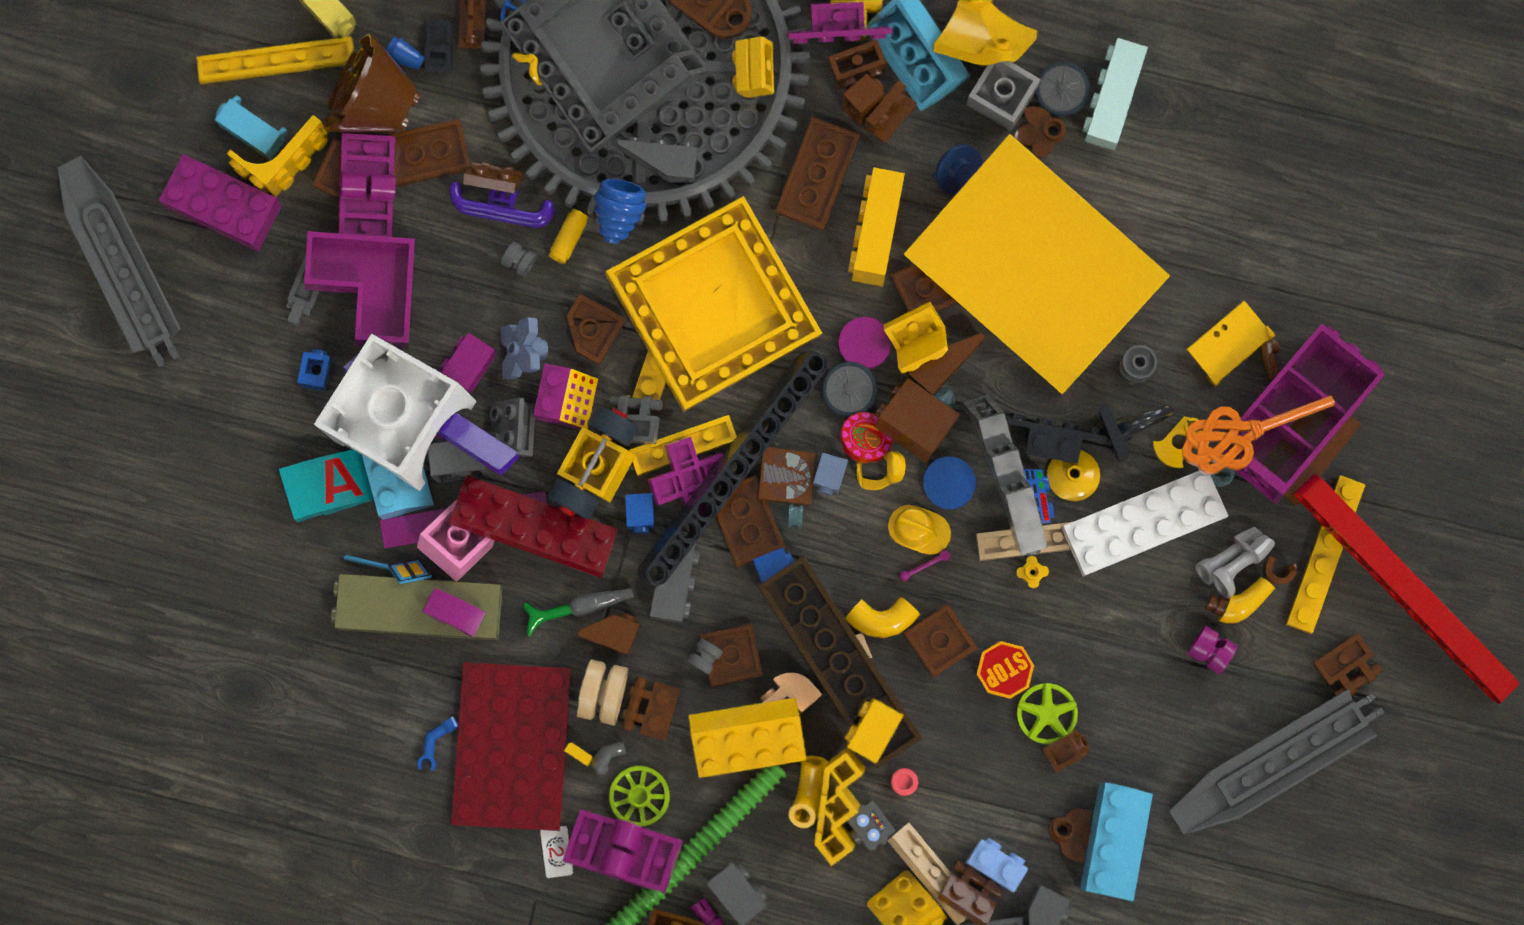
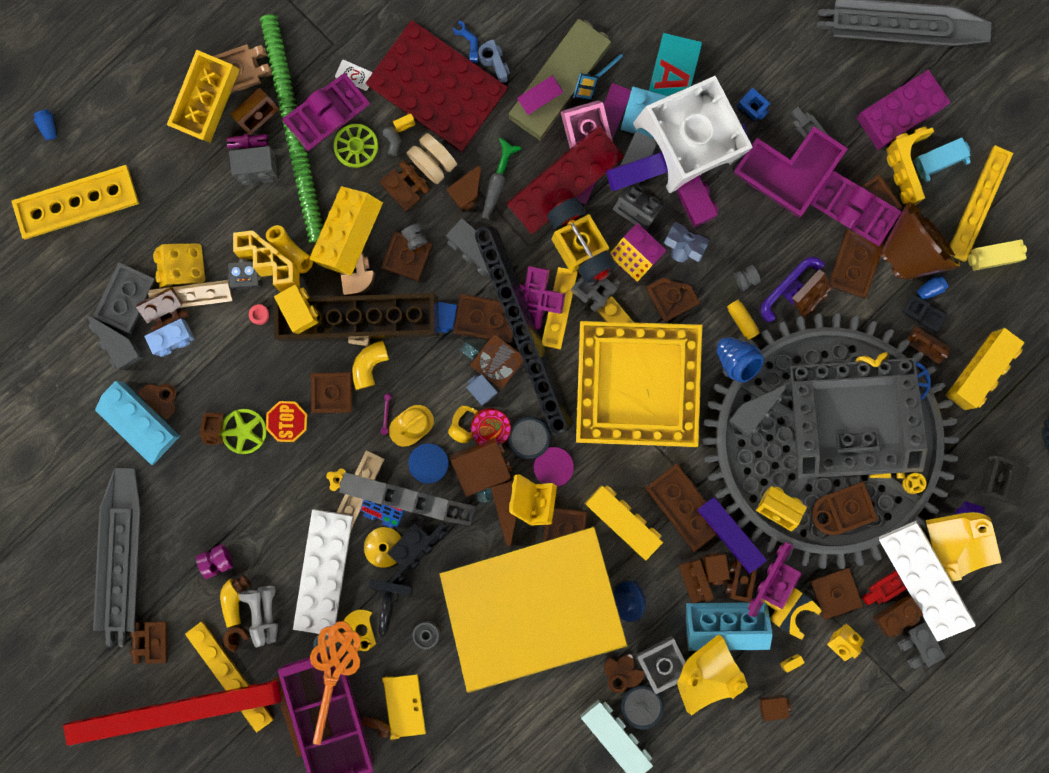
camera: 125 degrees right, 5 degrees up
blue brick [625,493,655,534] -> none
none -> sand blue plate [479,40,510,83]
none -> dark purple tile [697,497,767,574]

